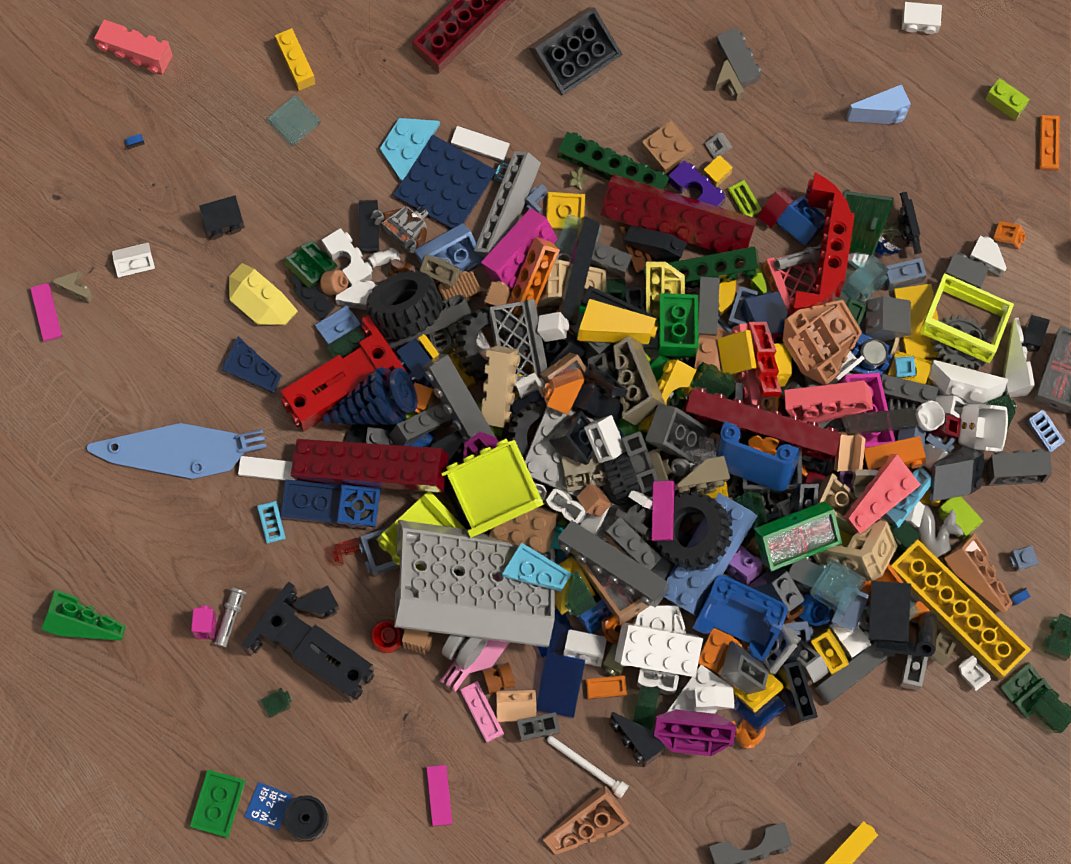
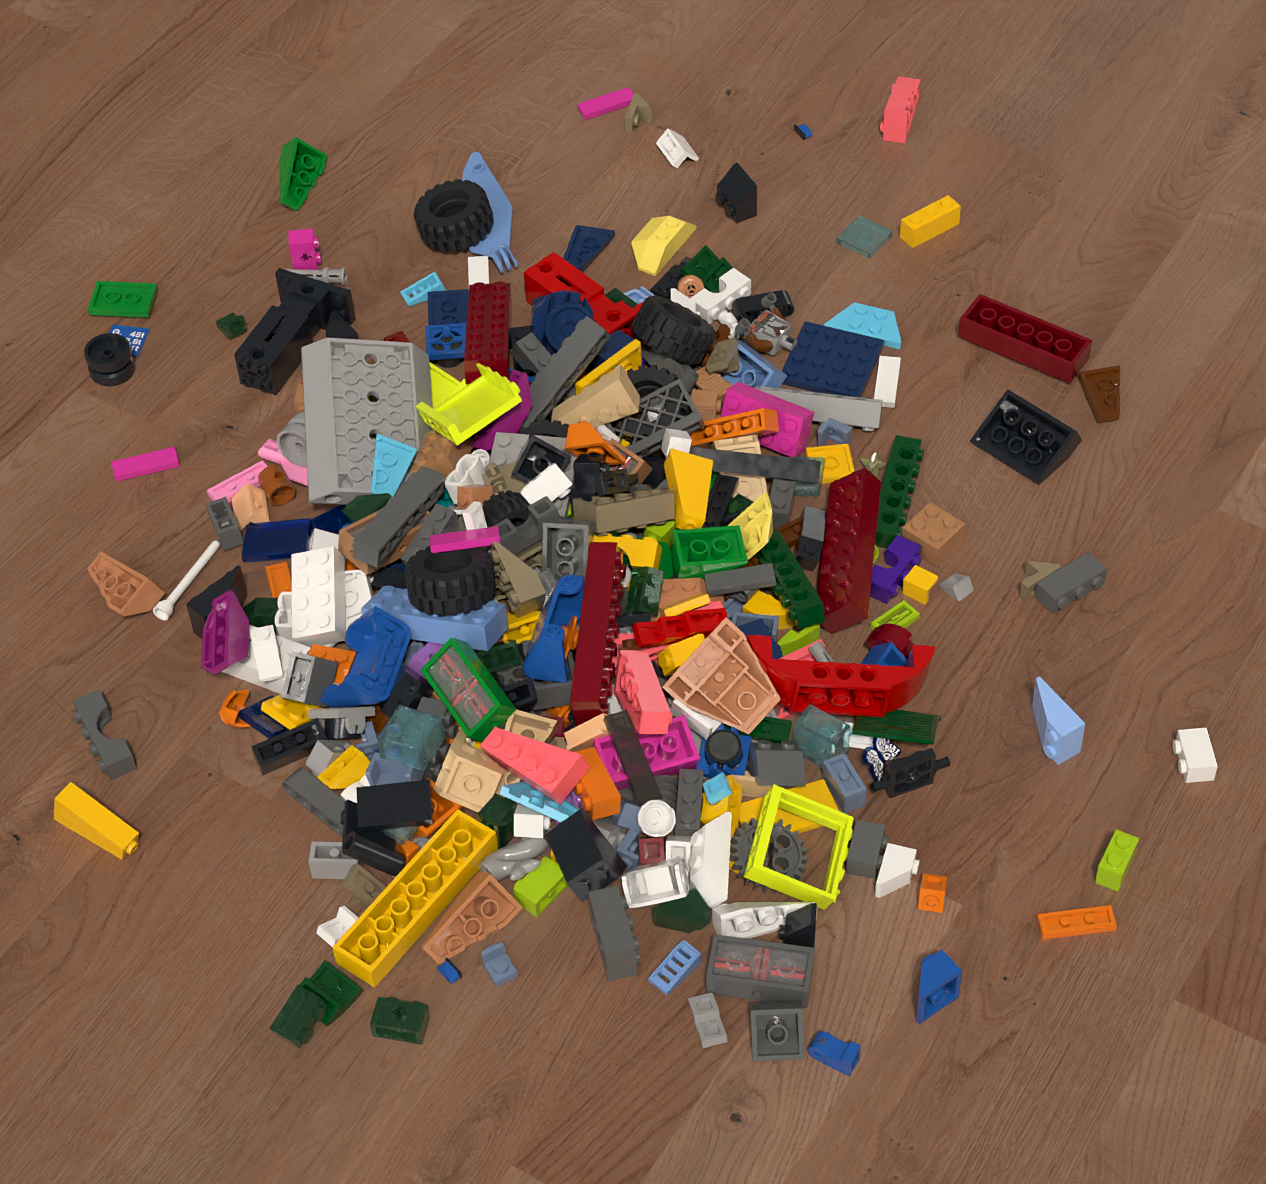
camera: 85 degrees right, 25 degrees down
none -> black tyre [414,179,494,253]

